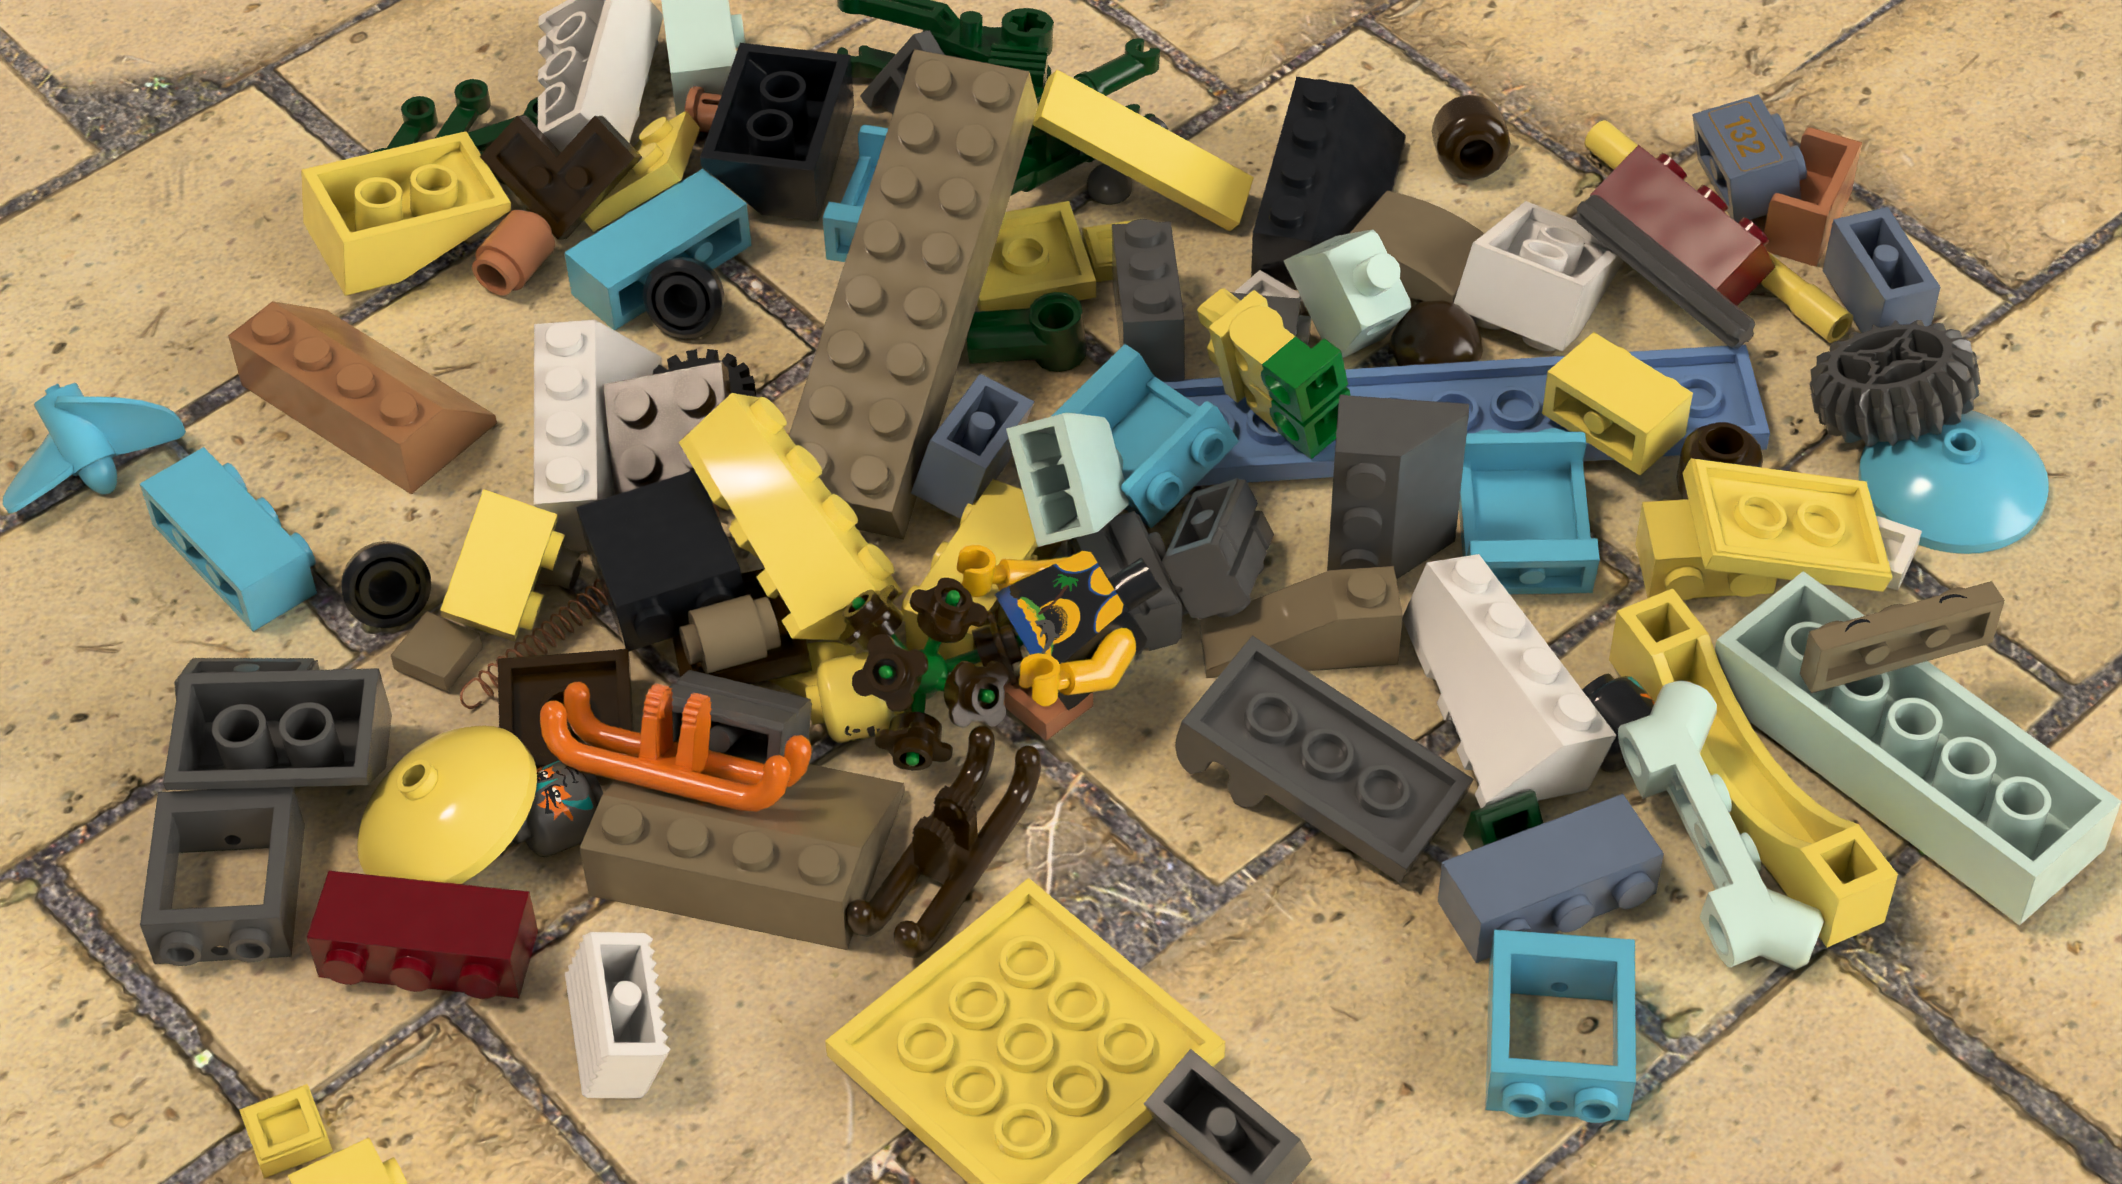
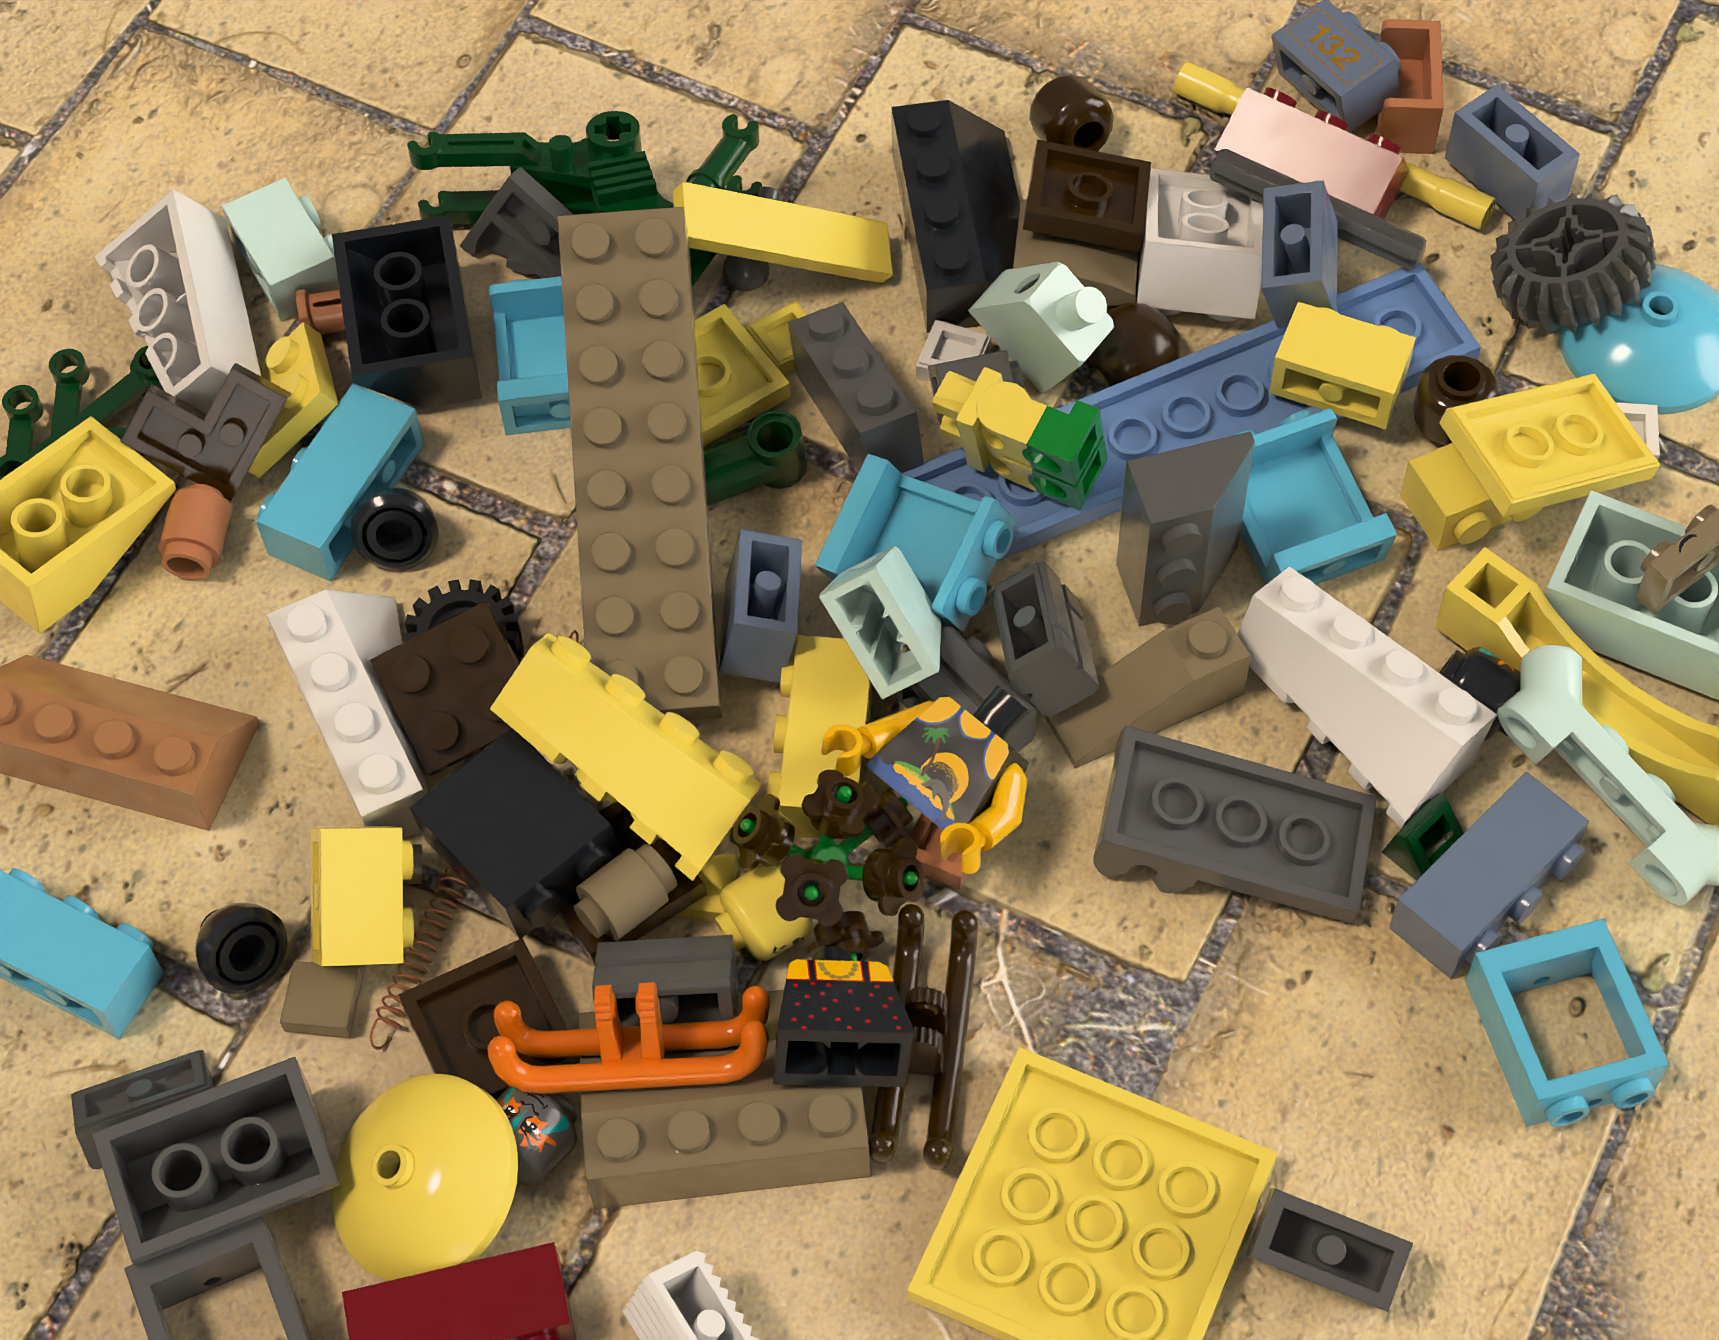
camera: 20 degrees left, 10 degrees up
none -> black torso [772,946,913,1087]
none -> dark brown plate [1022,139,1151,252]
none -> sand blue brick [1261,180,1338,328]

